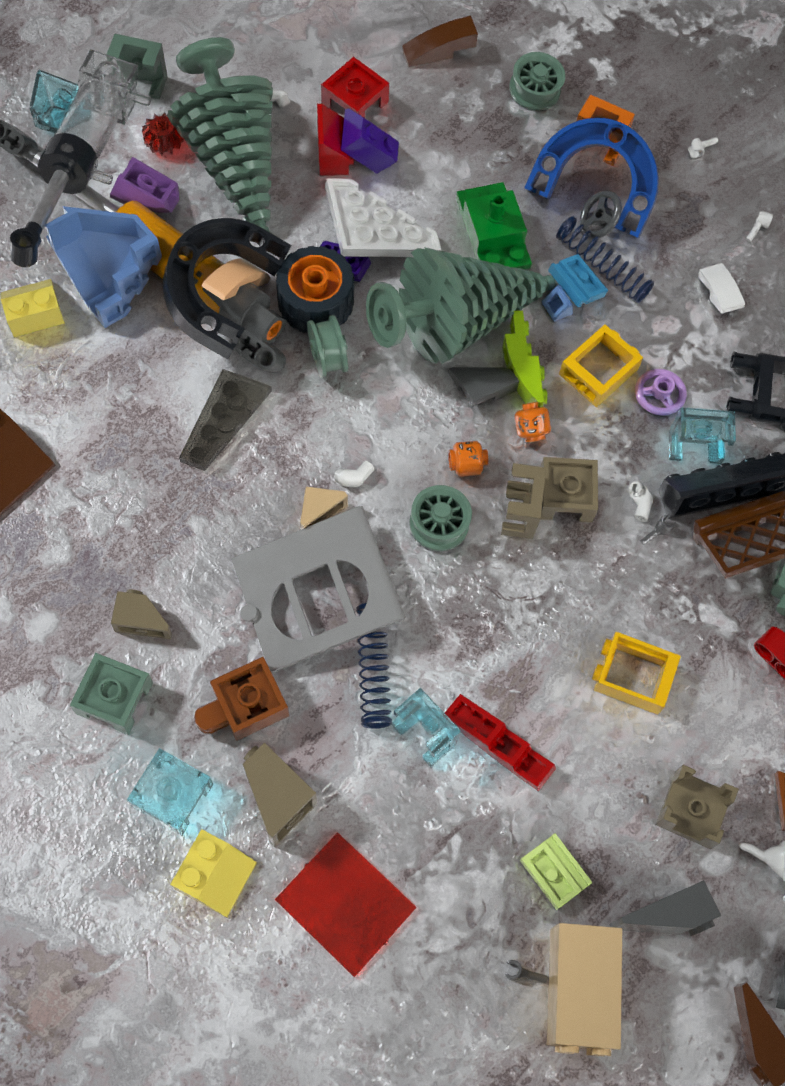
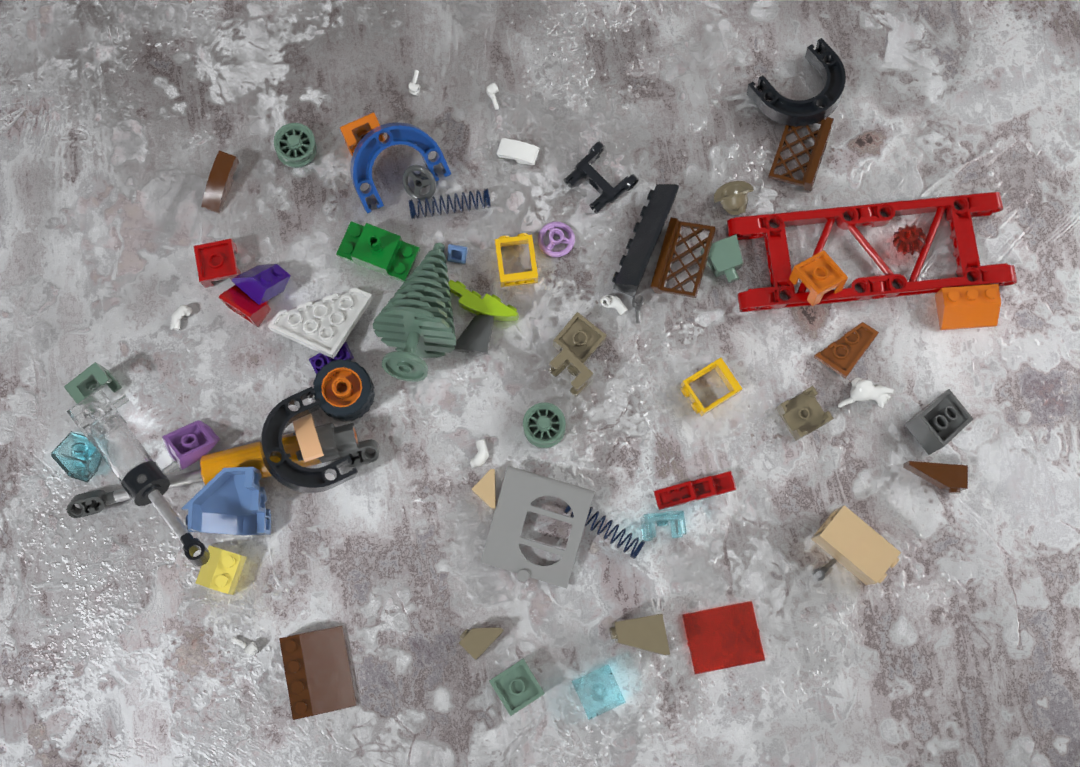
camera: 50 degrees left, 10 degrees up
clear red gear [142,112,184,156] -> none
sand green plant [167,37,273,232] -> none
light yellow slope [170,829,257,918] -> none
clear smoke wing [179,369,272,471] -> none
dark orange brick [194,657,289,741] -> none
sand green wheel [307,315,348,378] -> none
orange head [448,441,488,477] -> none
orange head [514,402,551,442] -> none
yellowish green plate [520,833,593,910] -> none
dark azure plate [548,254,608,307] -> none
dark grey slope [609,880,721,936] -> none
clear light blue panel [669,407,736,464] -> none

